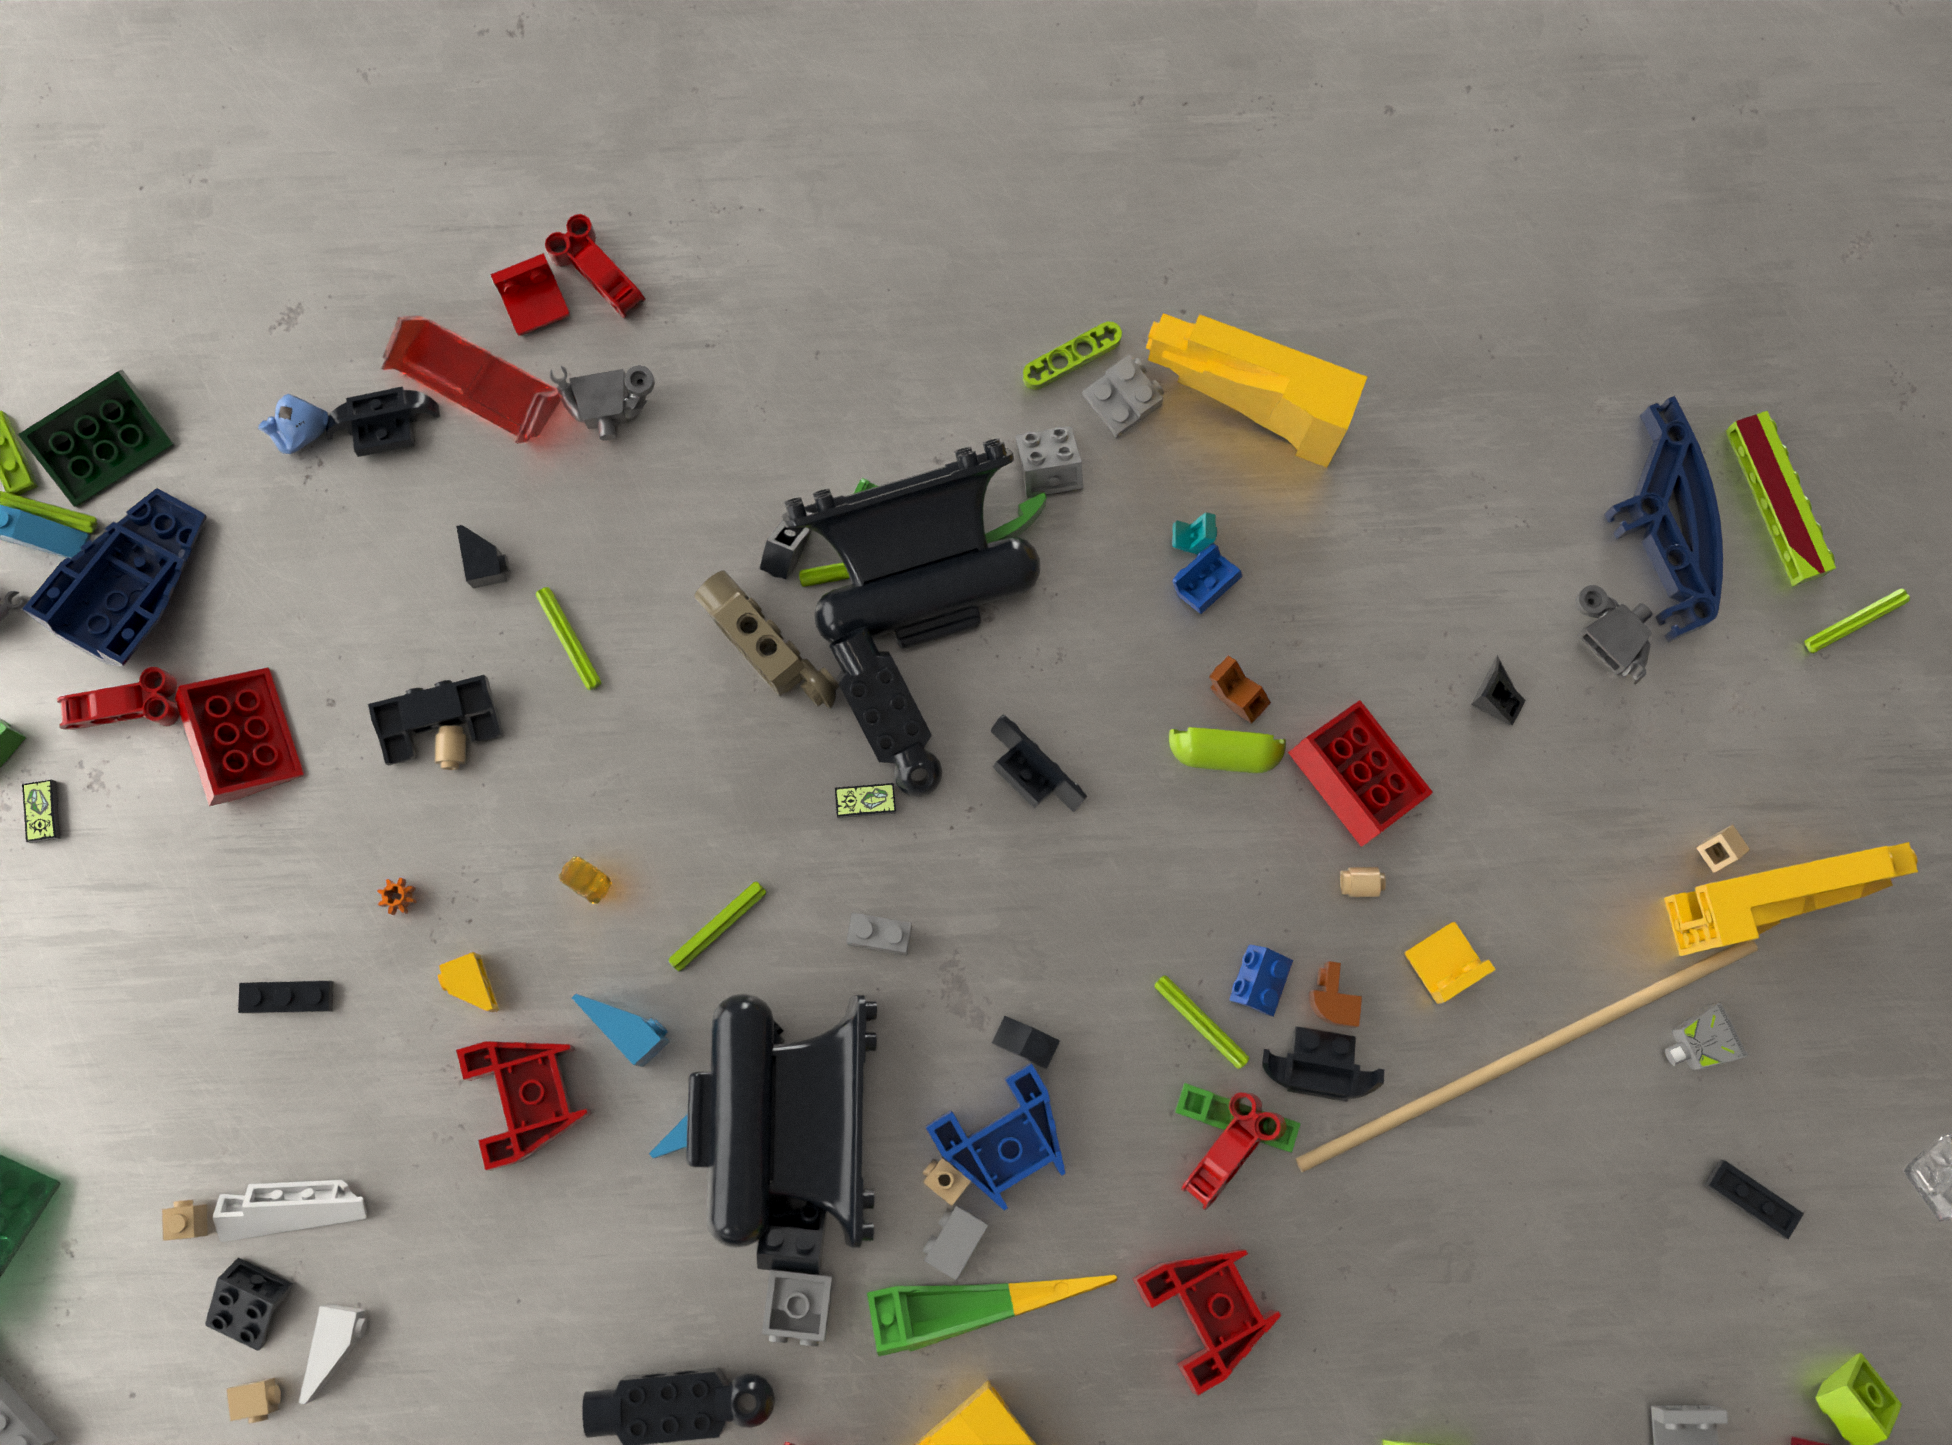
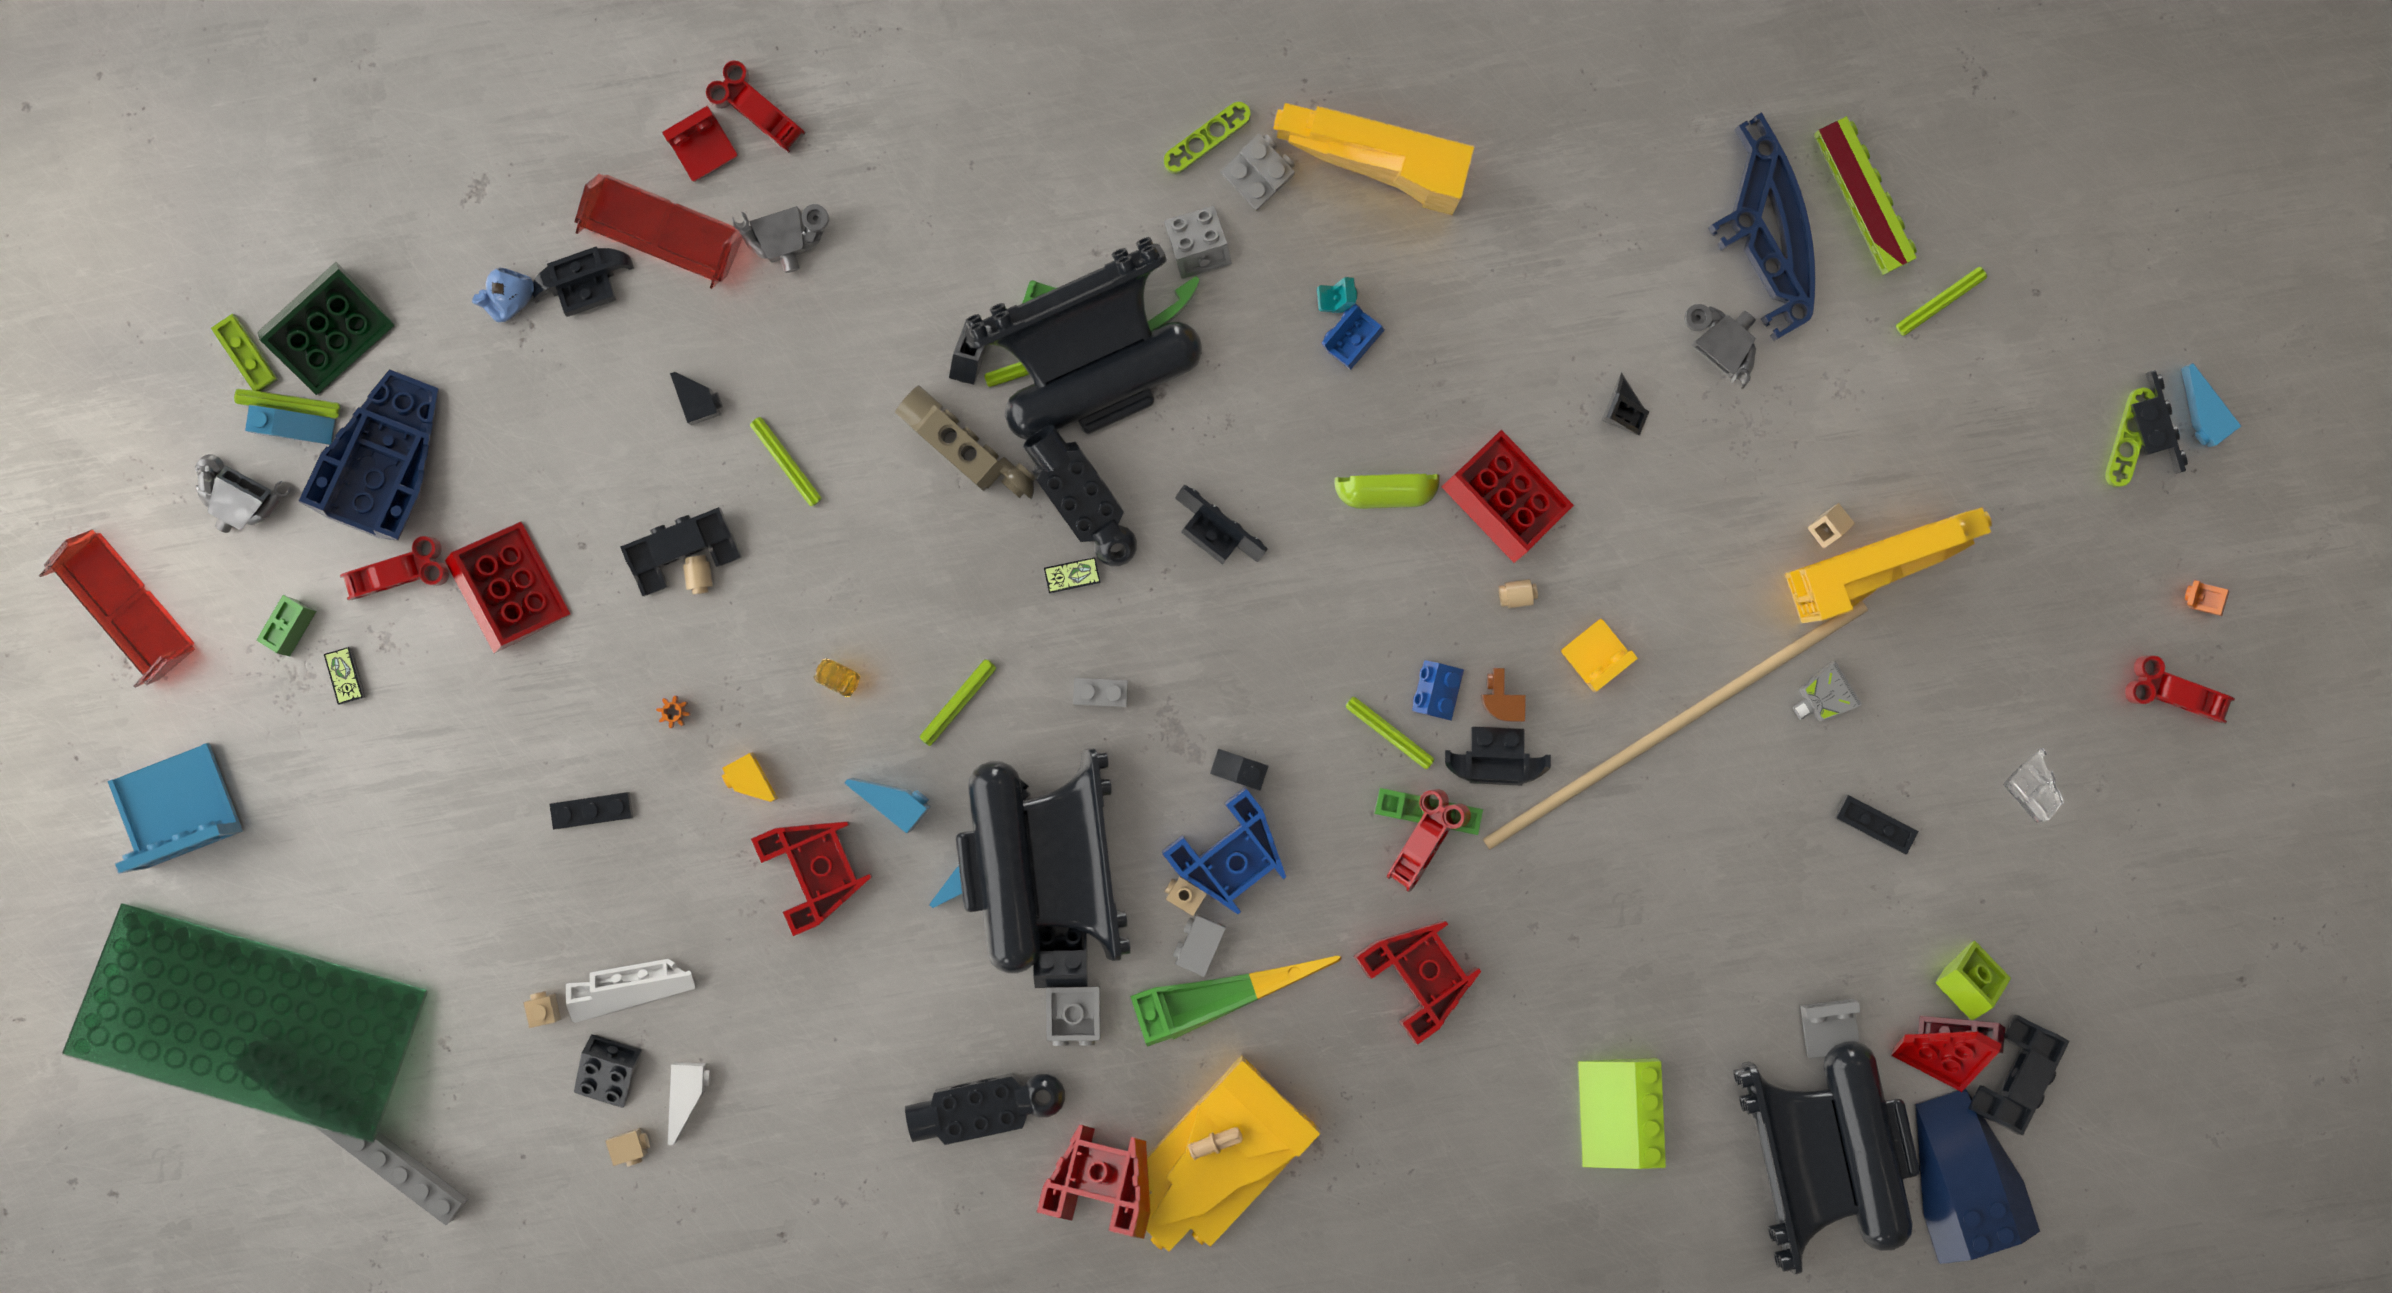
camera: 10 degrees left, 10 degrees up
dark orange brick [1209,655,1271,724] -> none

